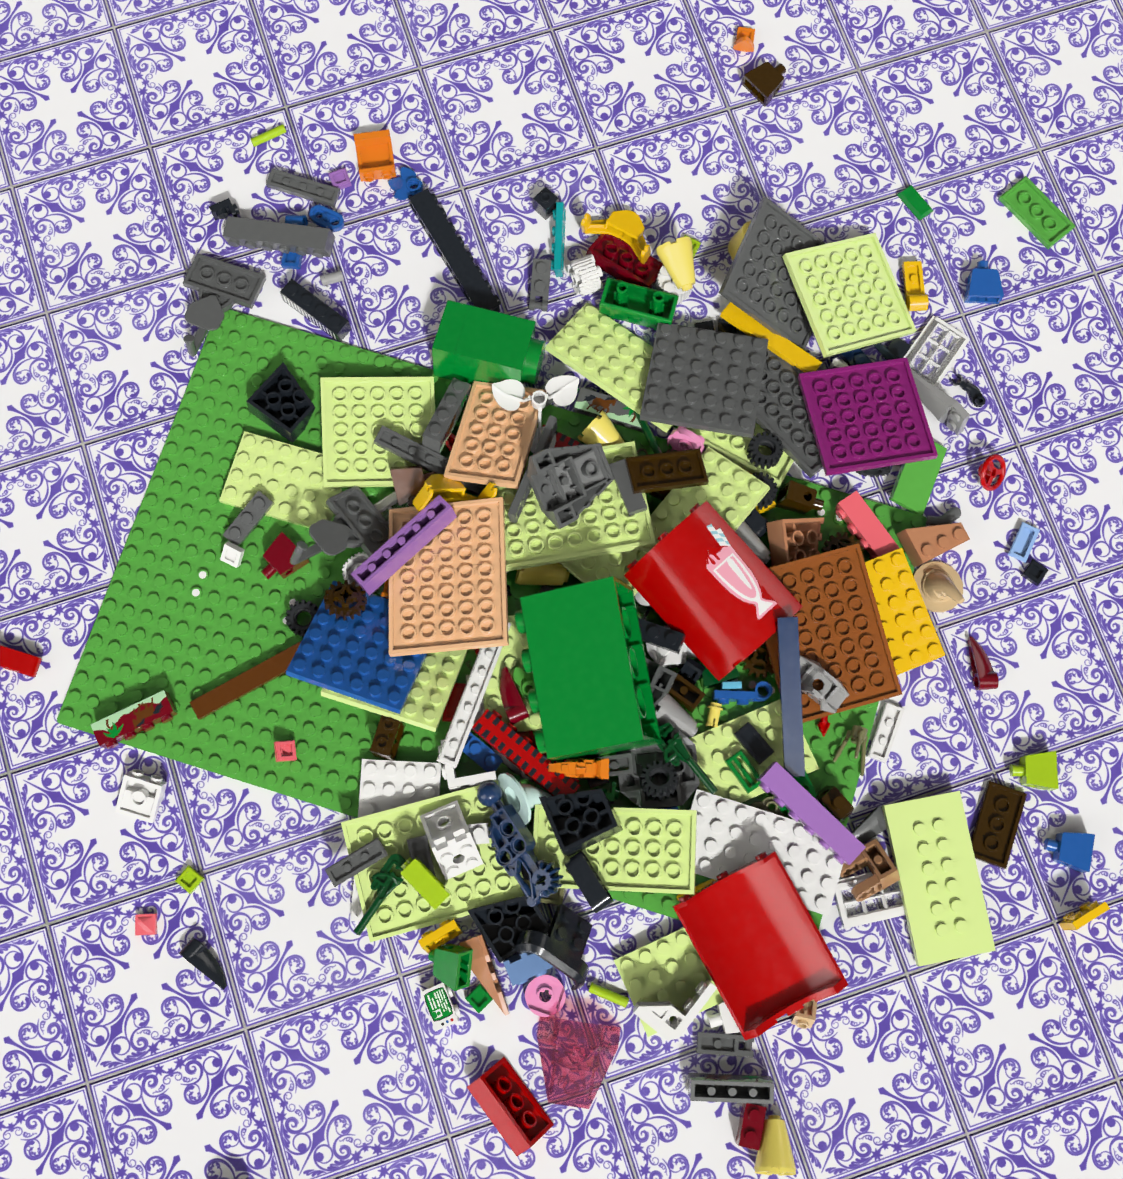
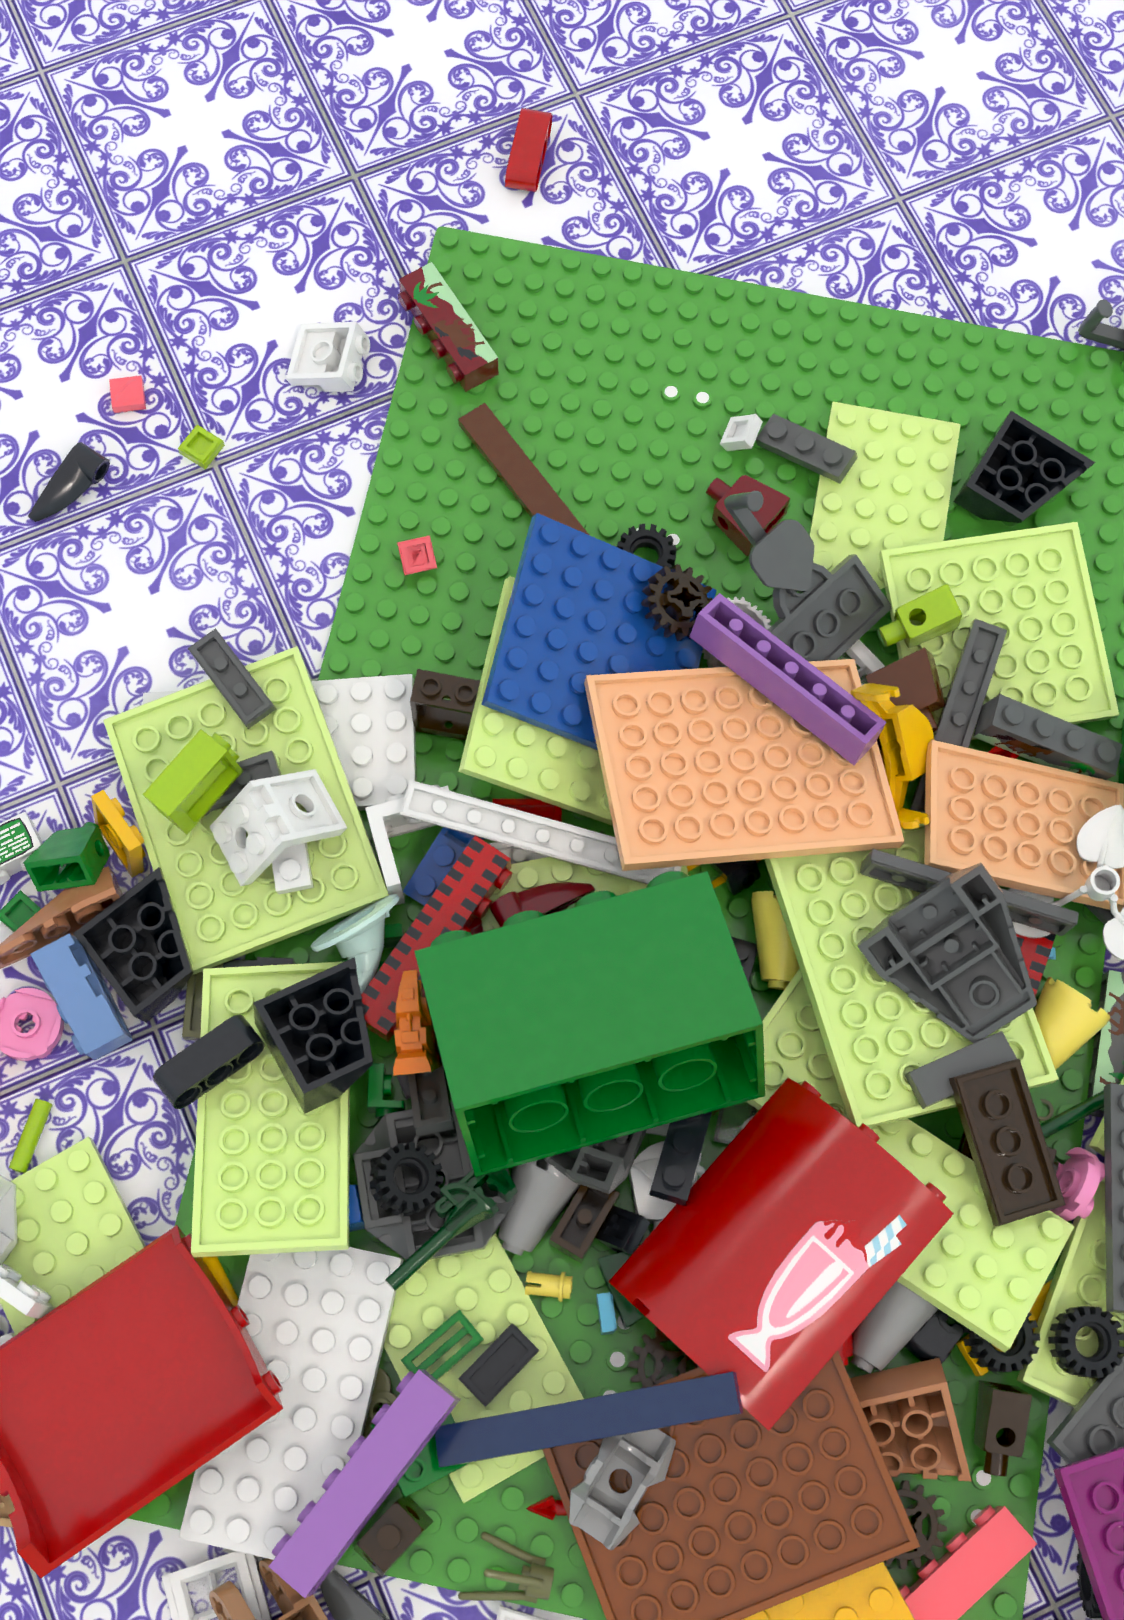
camera: 85 degrees right, 5 degrees down
dark green piece [353,853,406,936] -> none
dark blue arm [477,781,563,907] -> none
black piece [516,904,593,991] -> none
blue plate [712,681,773,705] -> none
none -> lime torso [879,583,962,648]

